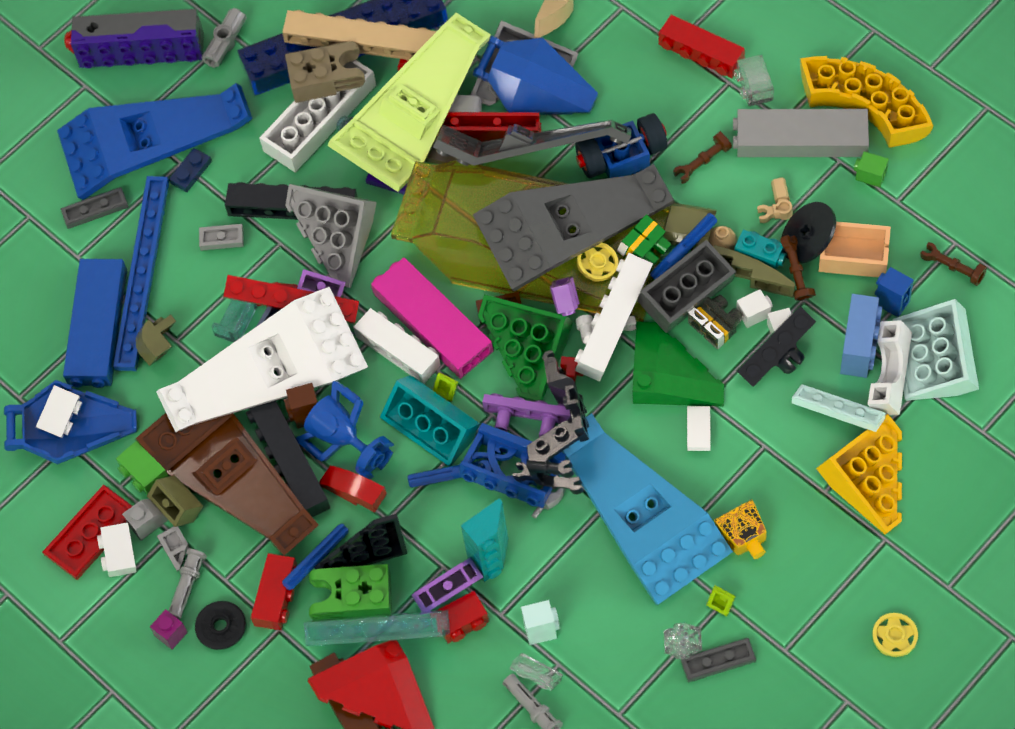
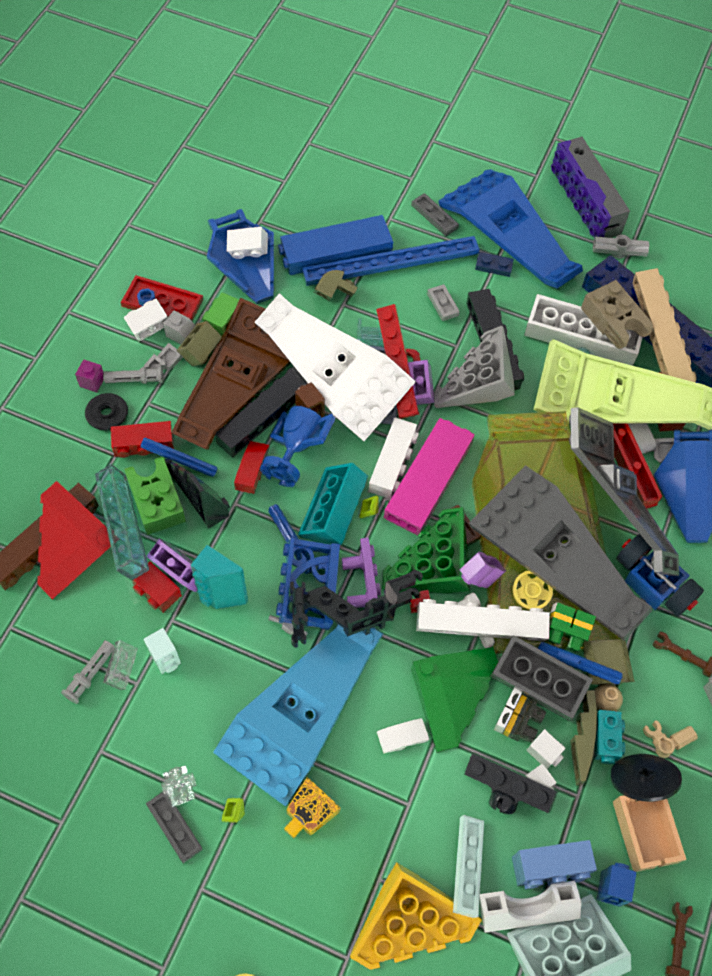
camera: 60 degrees right, 0 degrees up
reddish brown piece [780,235,816,301] -> none
none -> blue tile [137,288,156,306]

